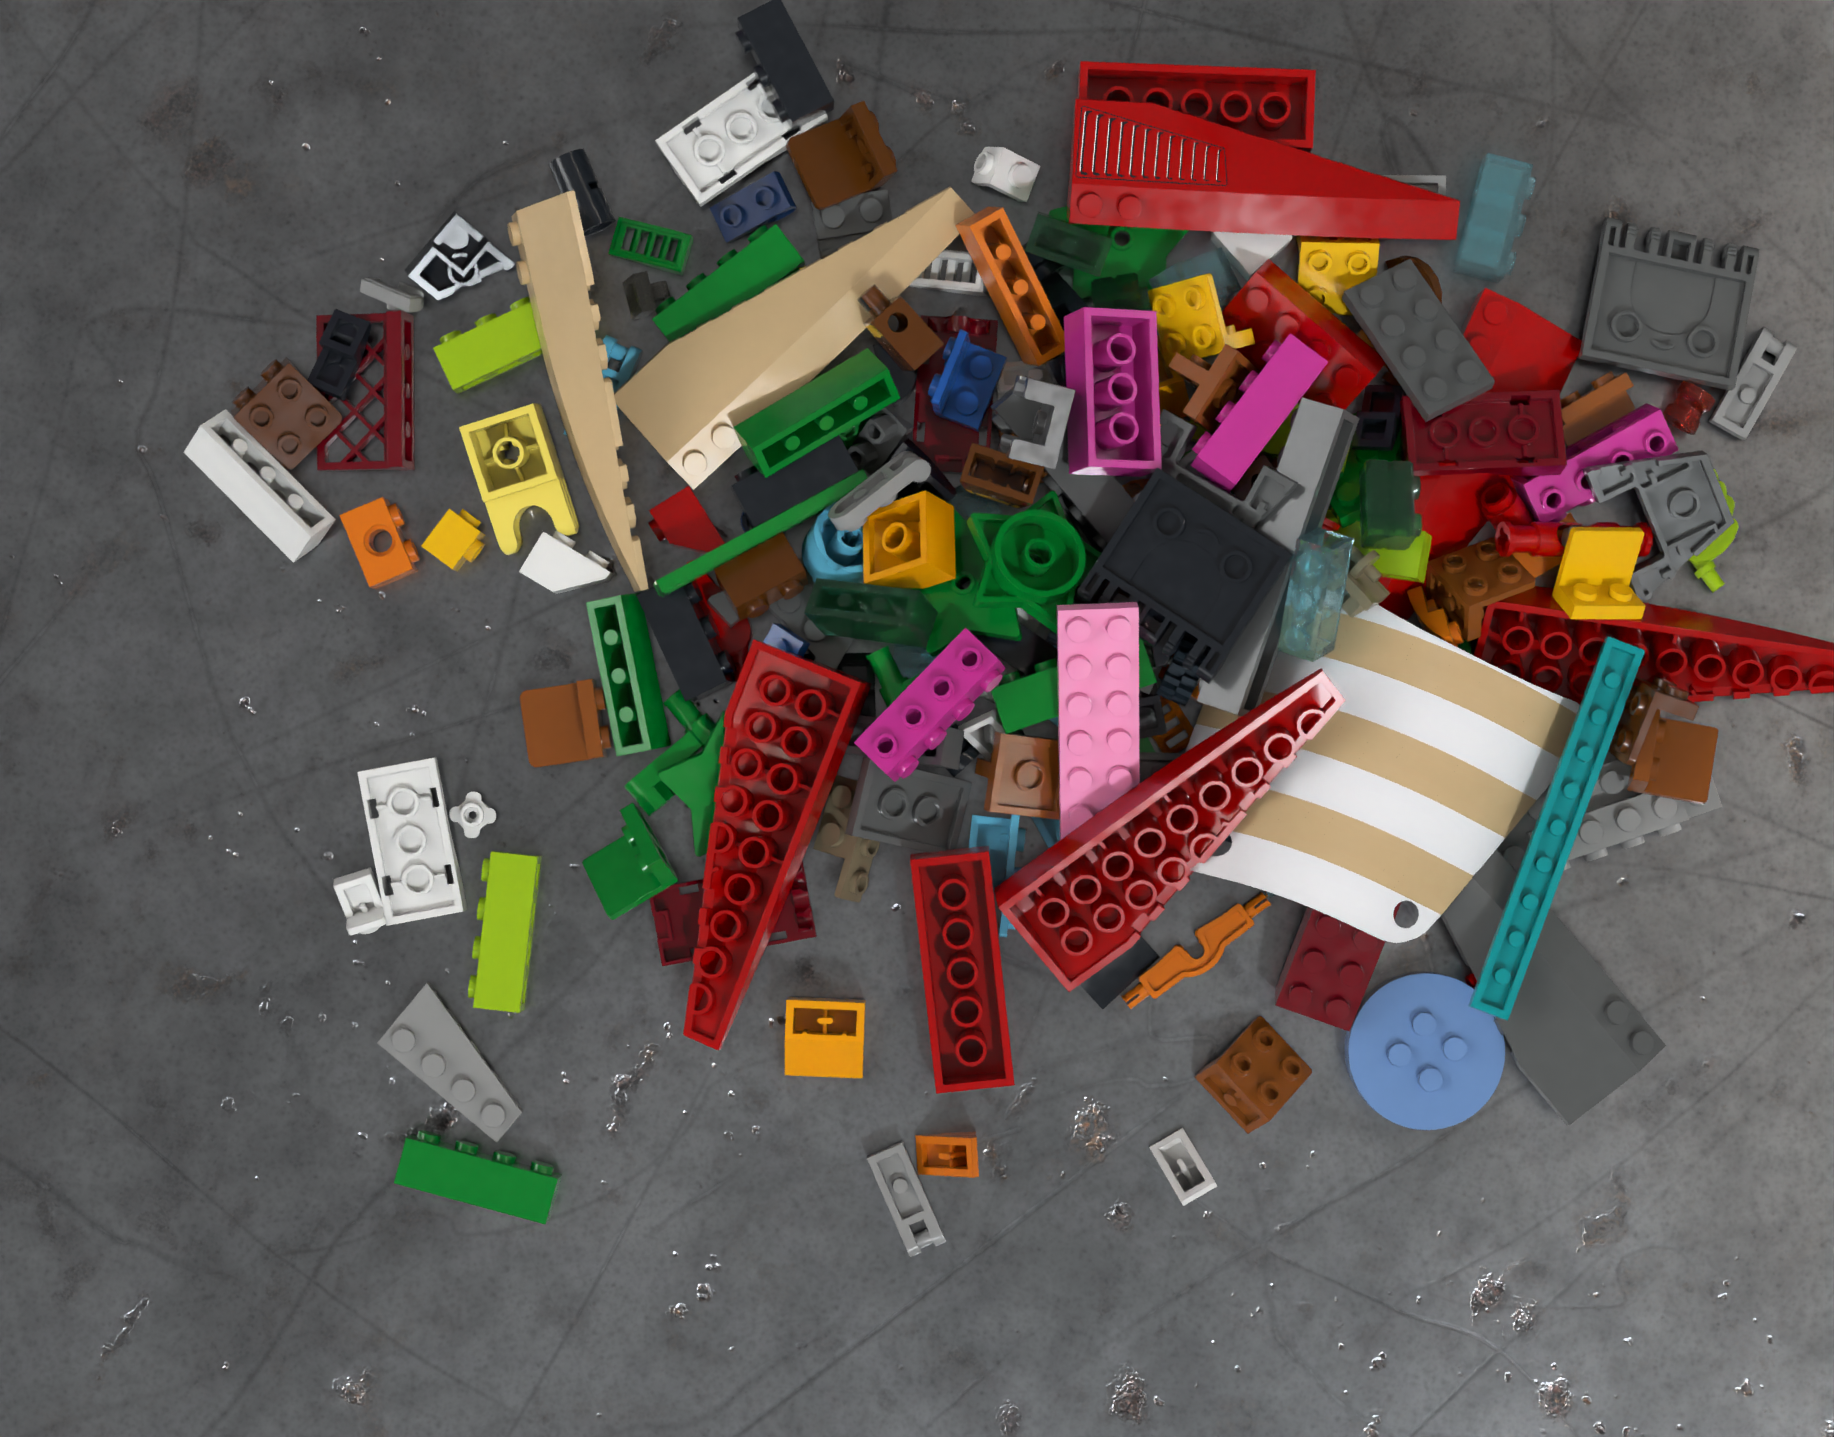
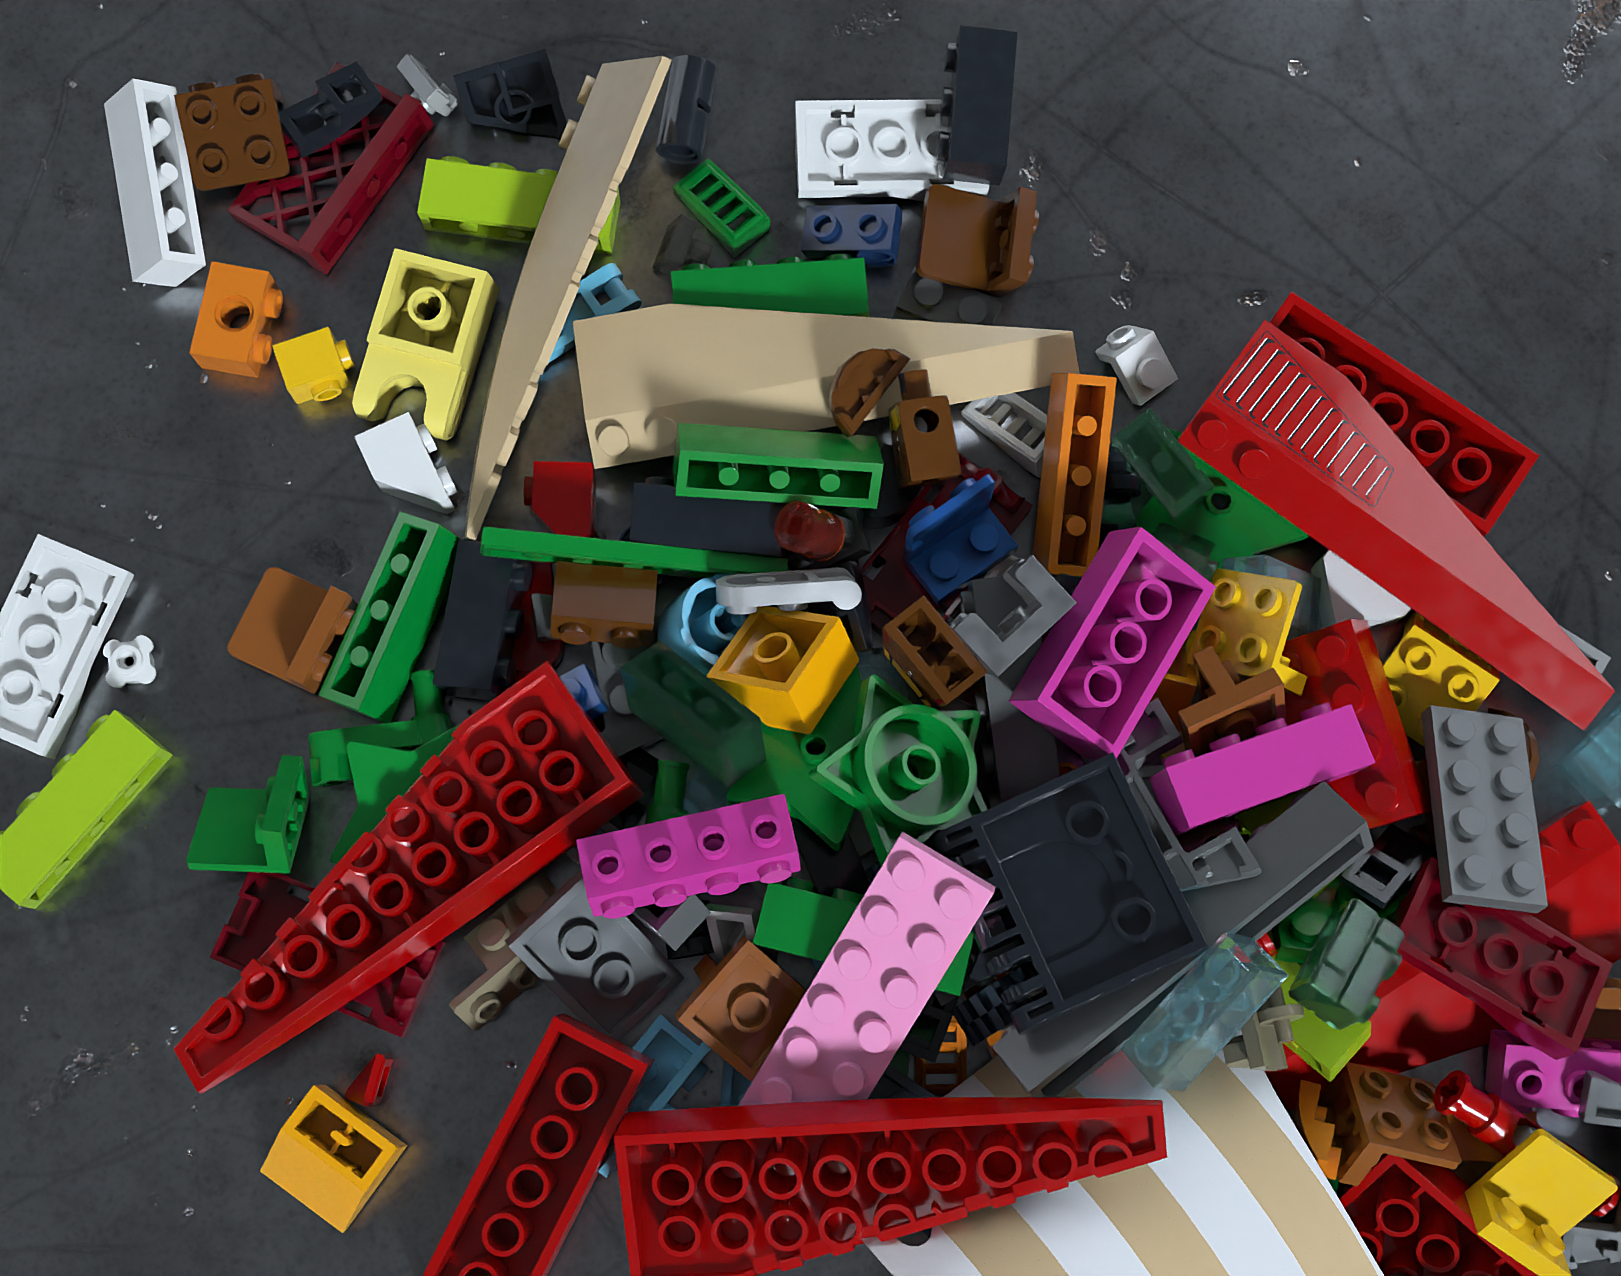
camera: 25 degrees right, 10 degrees down
red brick [1481,483,1533,531] -> none
none -> red slope [345,1053,394,1107]
none -> clear red wheel [774,501,845,561]
none -> reddish brown plate [829,348,911,438]

